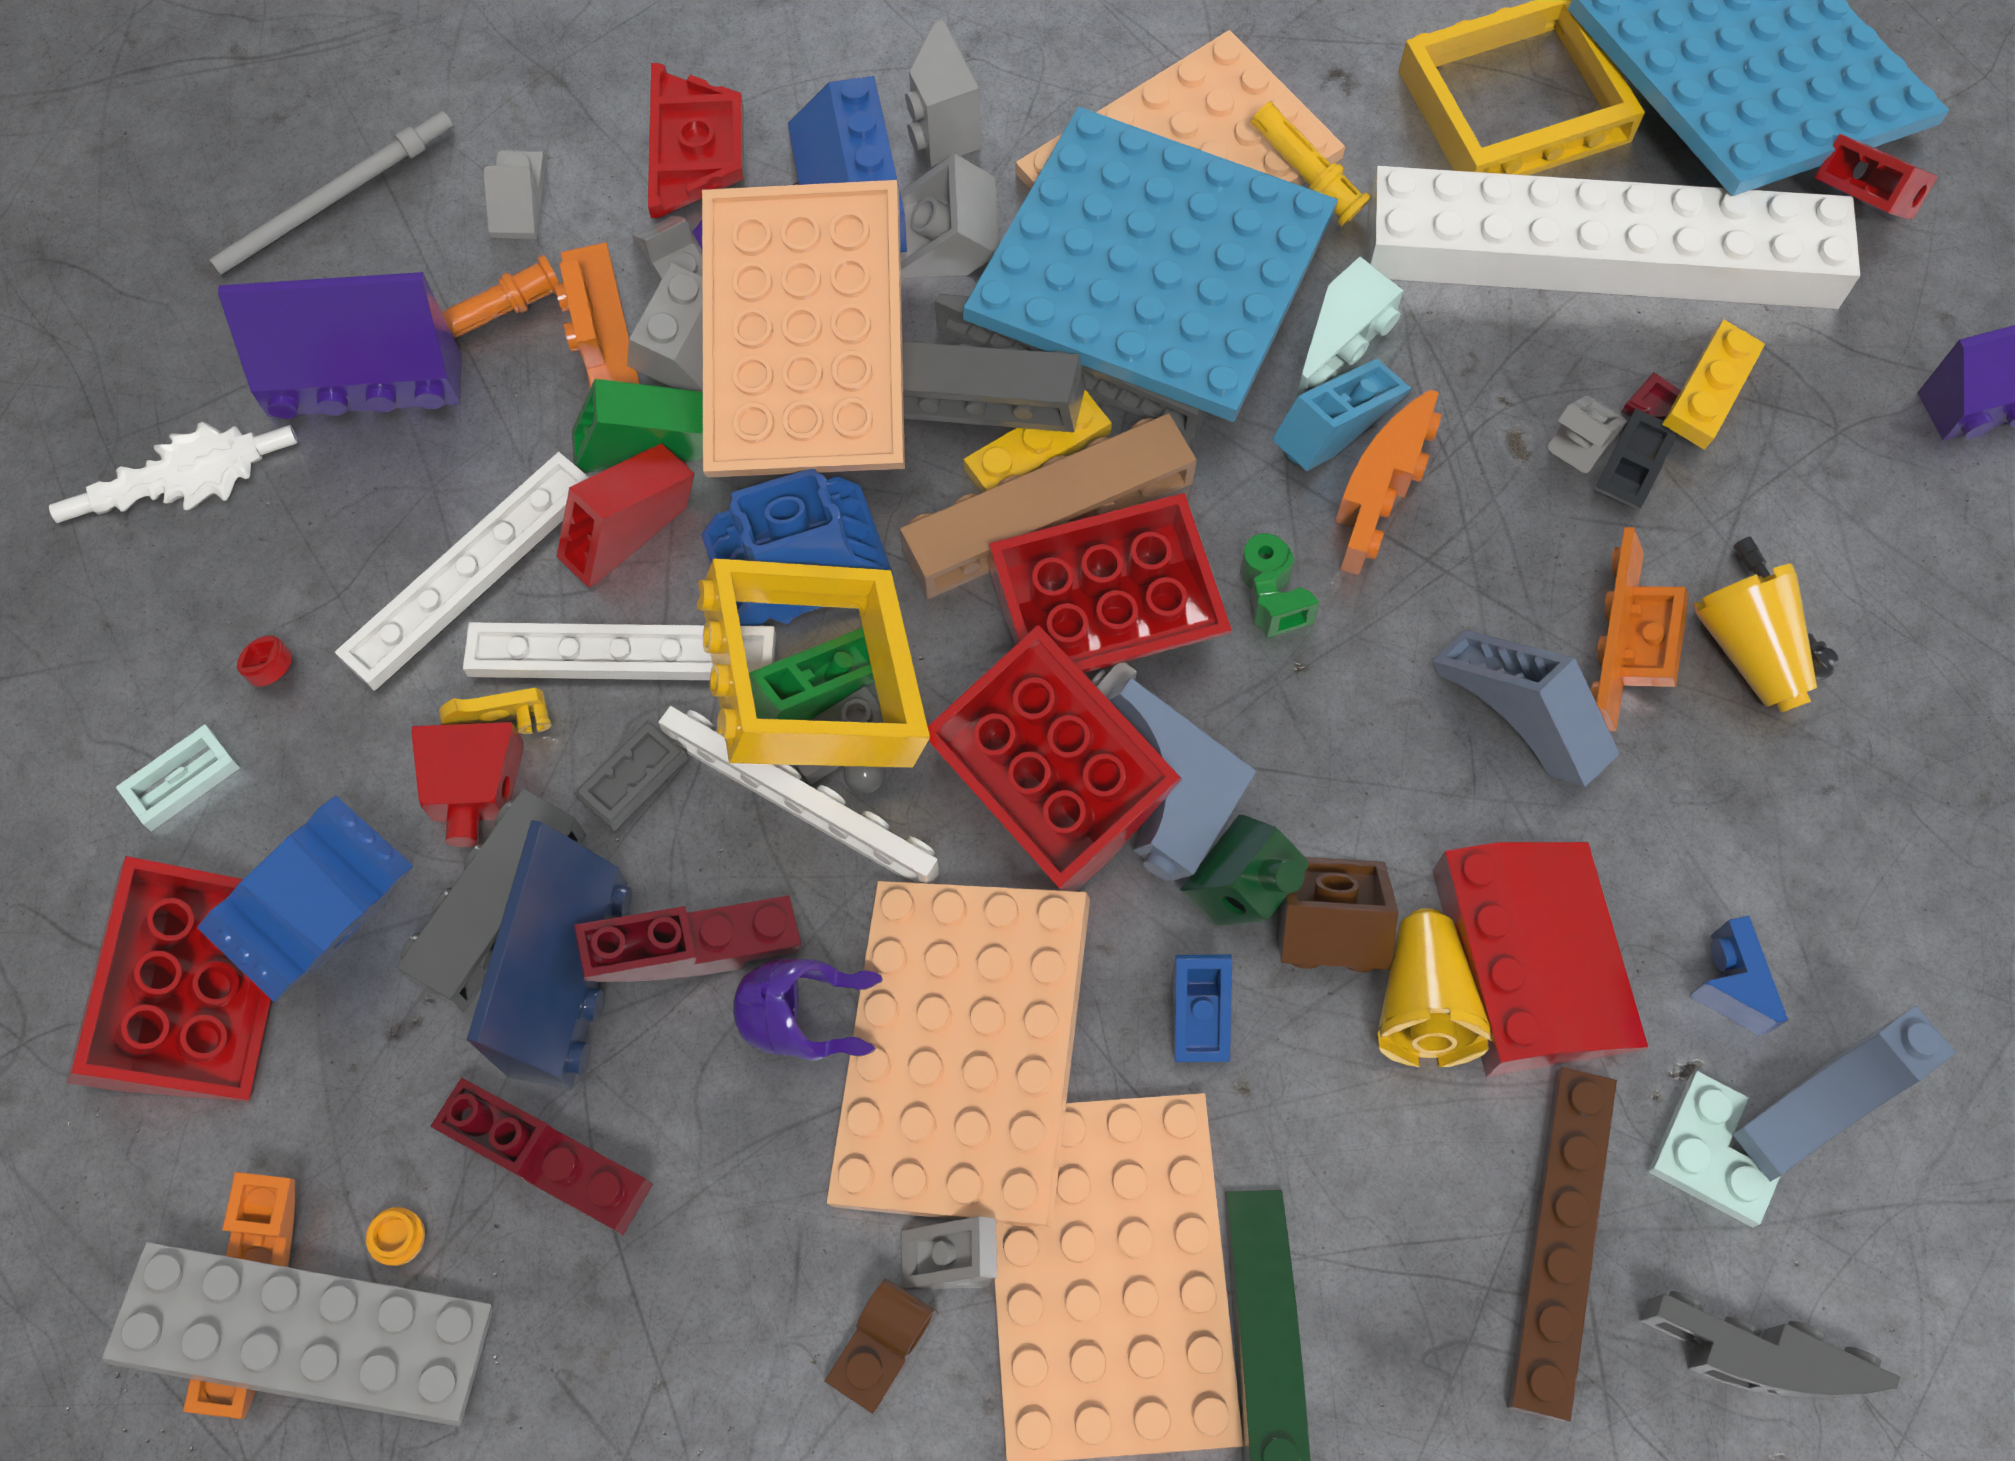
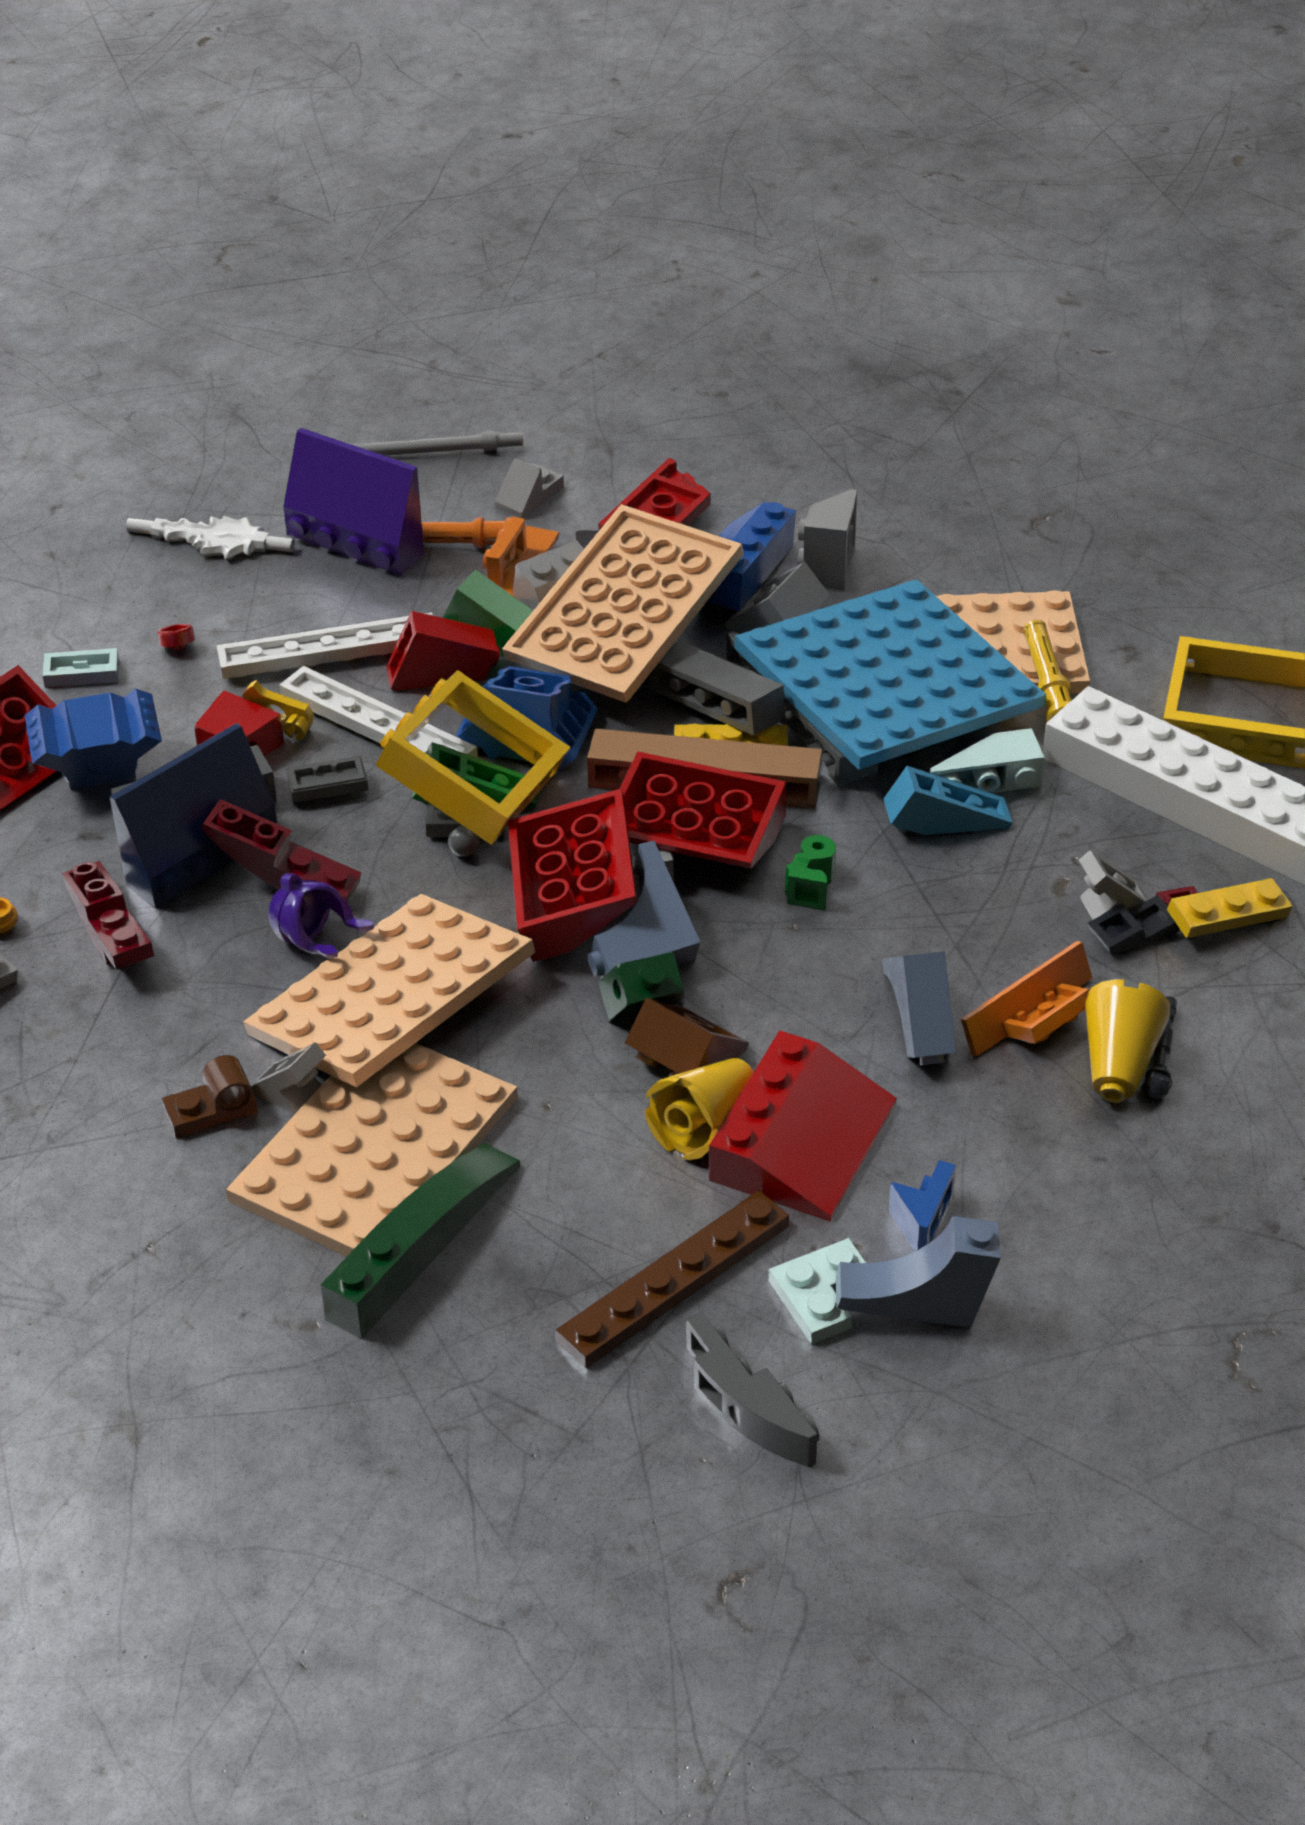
camera: 35 degrees right, 25 degrees down
white plate [658,706,940,884] -> none
blue slope [1171,954,1232,1062] -> none
orange slope [1335,390,1442,575] -> none

